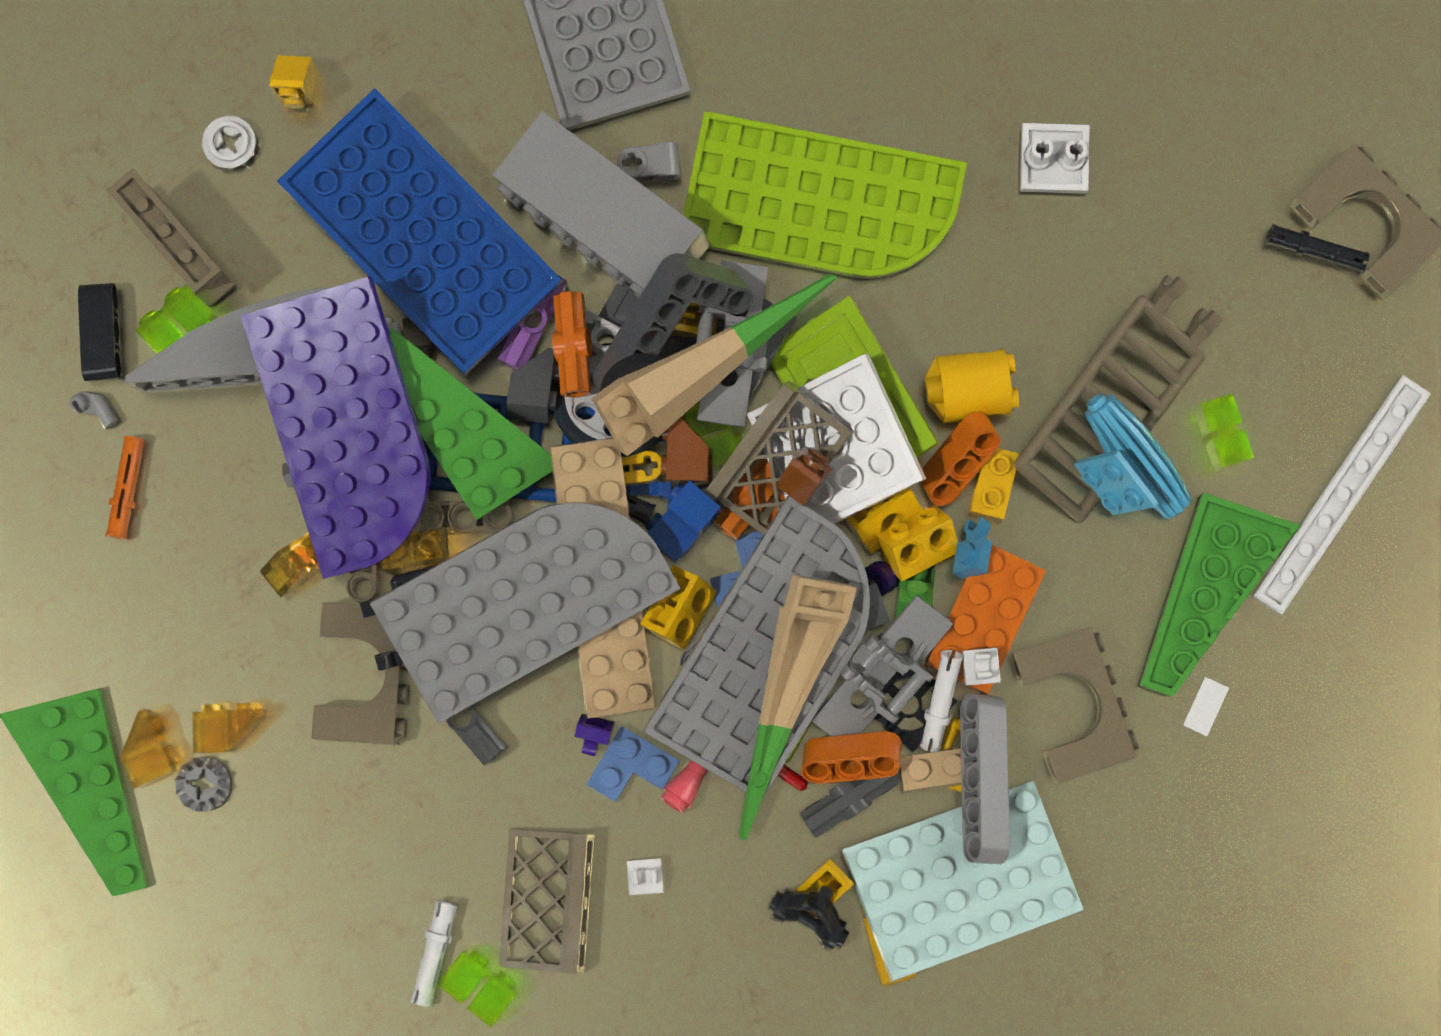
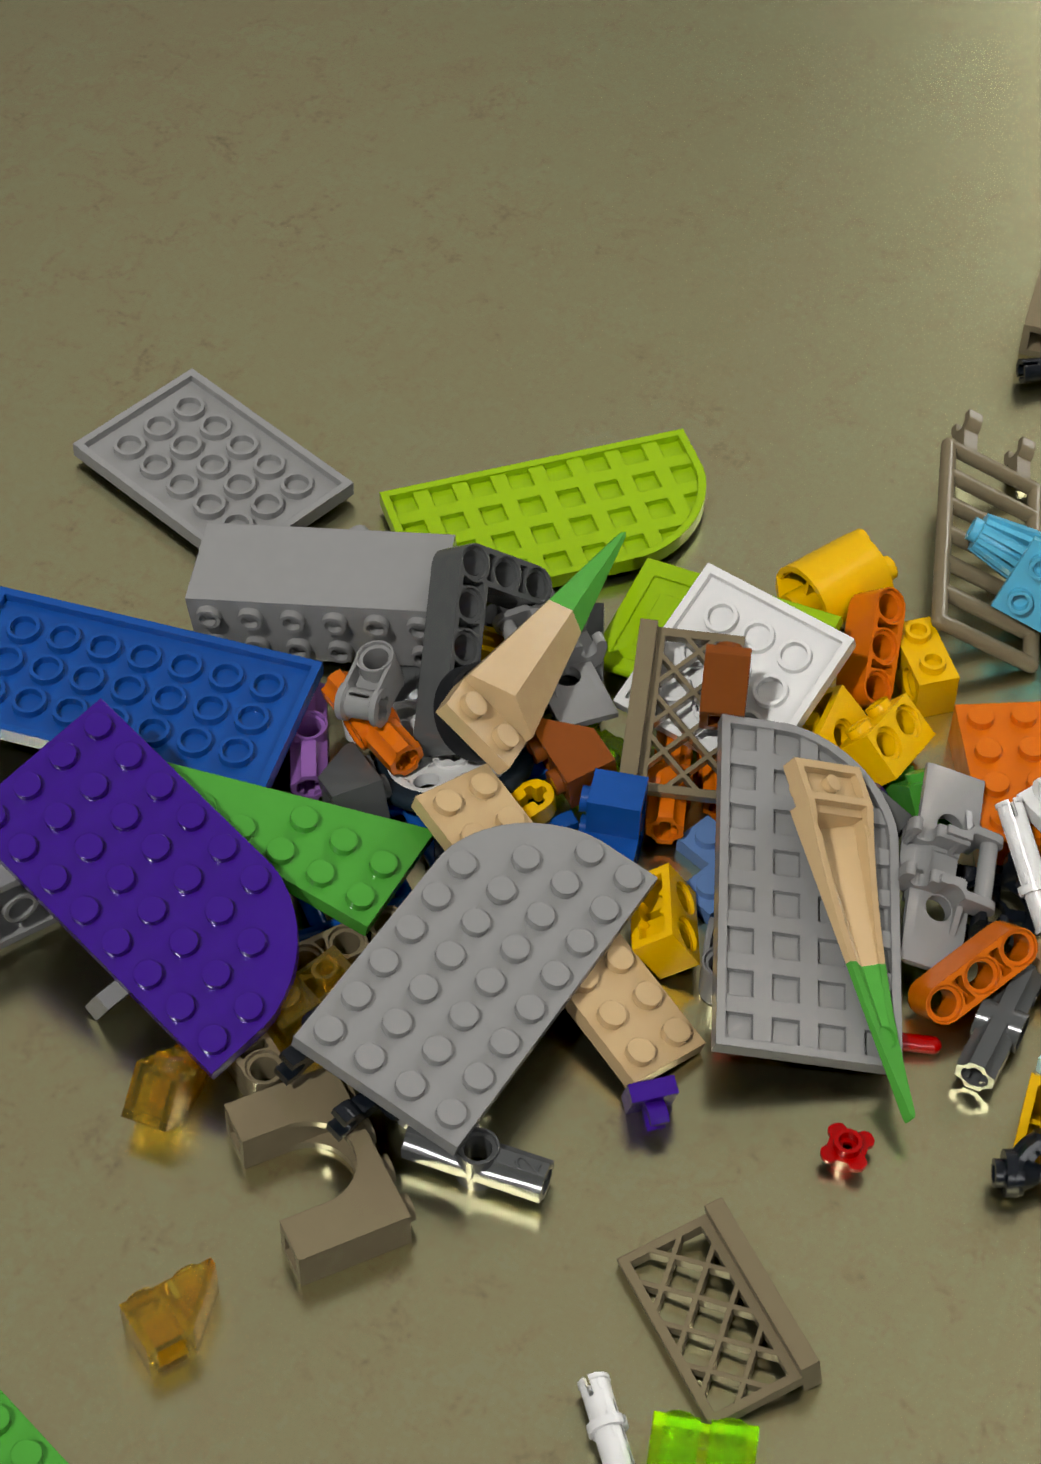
camera: 30 degrees left, 35 degrees down
clear yellow slope [120,709,179,789] -> none
light grey gear [175,757,230,812] -> none
medium blue plate [586,726,680,802] -> none
white tile [627,858,664,895] -> none
coral cone [661,760,707,814] -> none
dark azure plate [952,516,992,578] -> none
white plate [1020,123,1089,194] -> none
none -> light grey piece [334,640,405,728]
none -> red plate [820,1123,875,1173]

